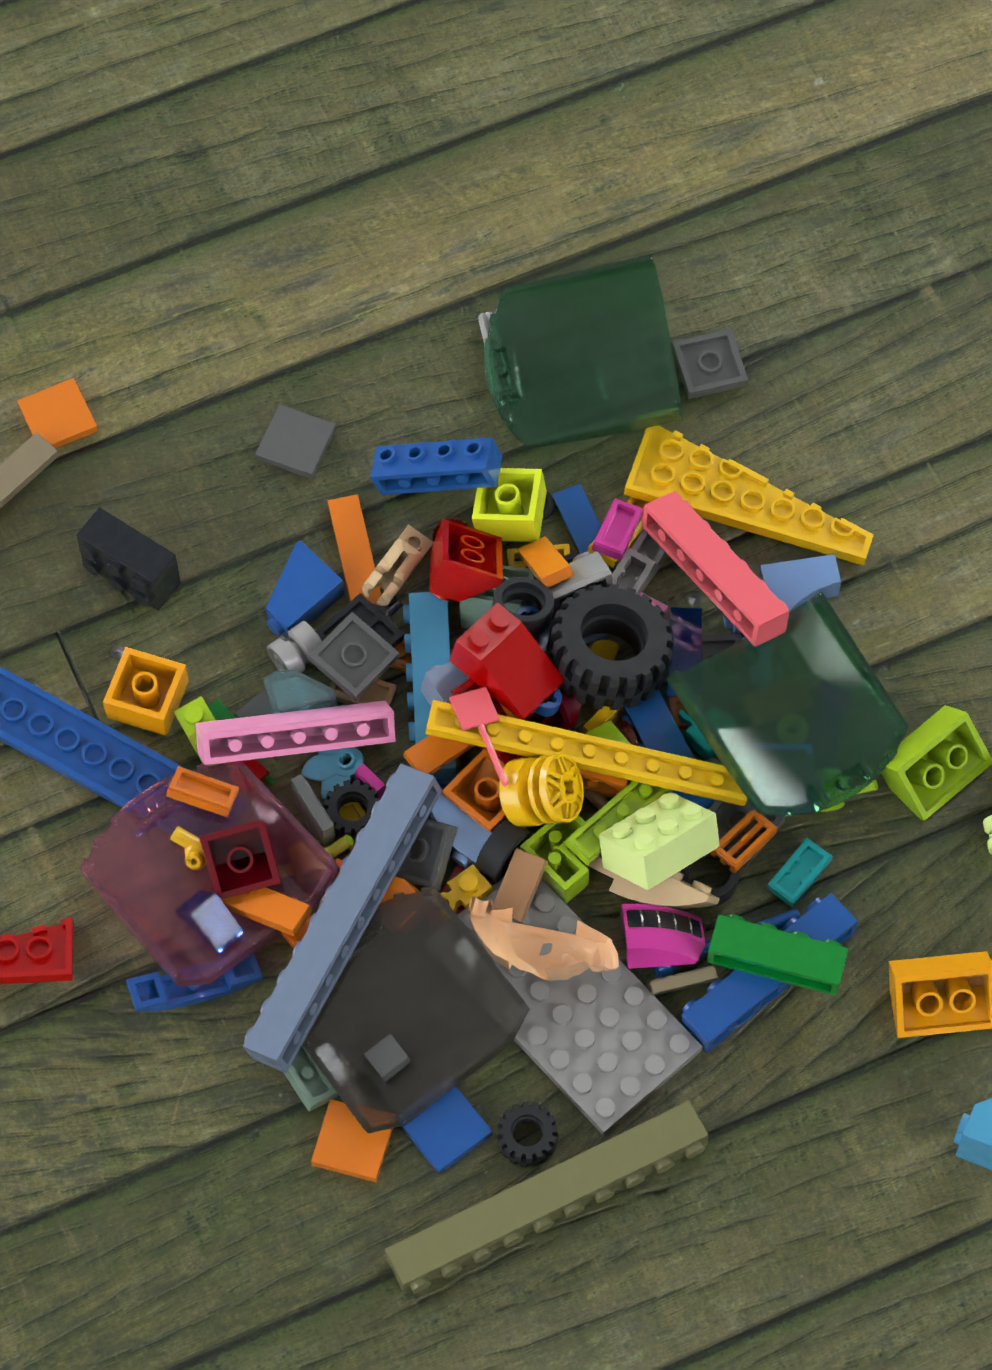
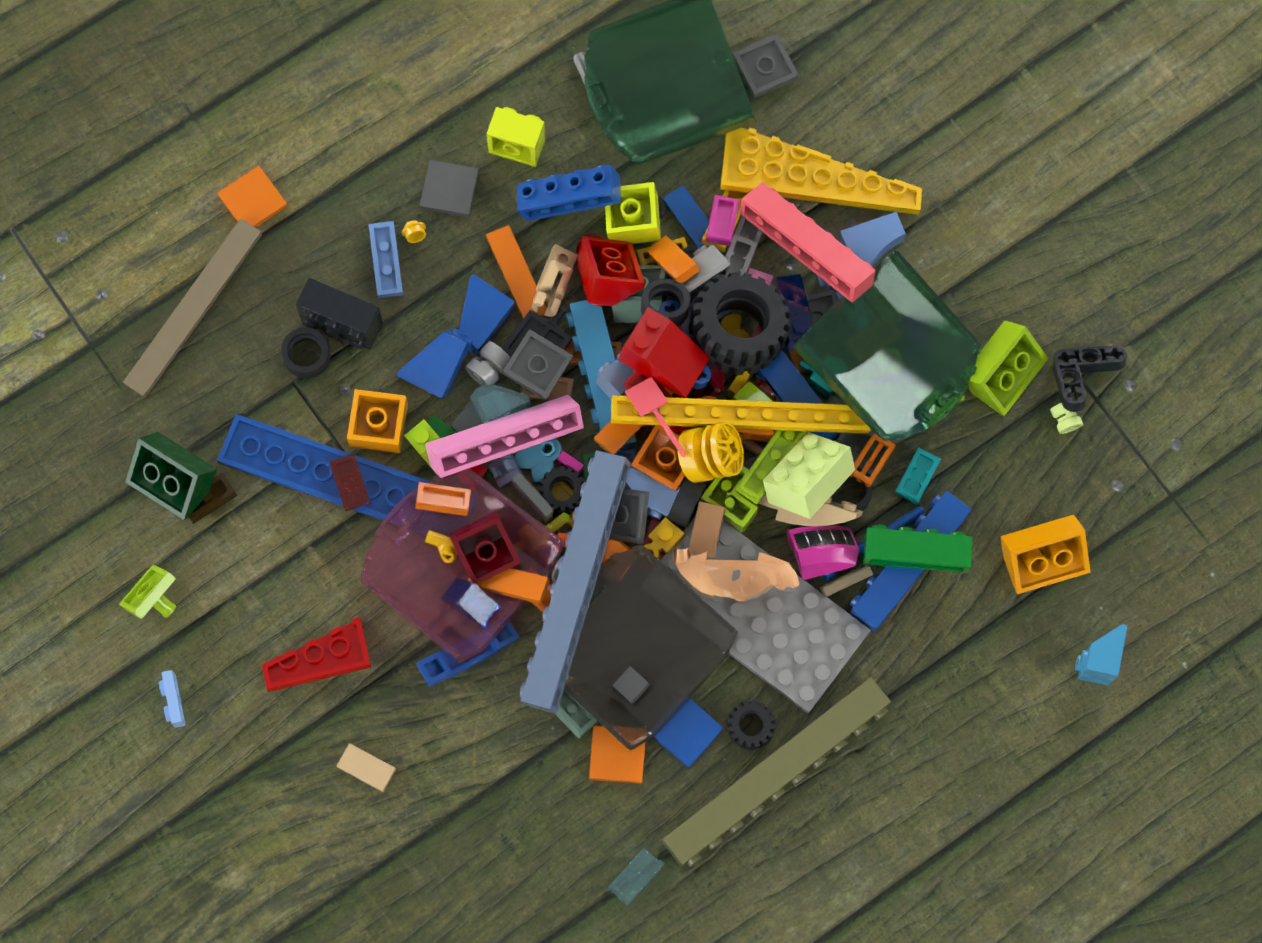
camera: 15 degrees left, 10 degrees up
none -> black tyre [281,327,331,378]
none -> clear red plate [329,454,370,511]
none -> tan tile [336,743,396,792]
none -> medium blue plate [368,221,403,299]
none -> blue slope [396,328,473,398]
none -> yellow plate [402,220,426,243]
none -> neon yellow brick [487,107,545,167]
none -> sand blue tile [488,453,524,489]
none -> clear light blue panel [608,848,664,907]

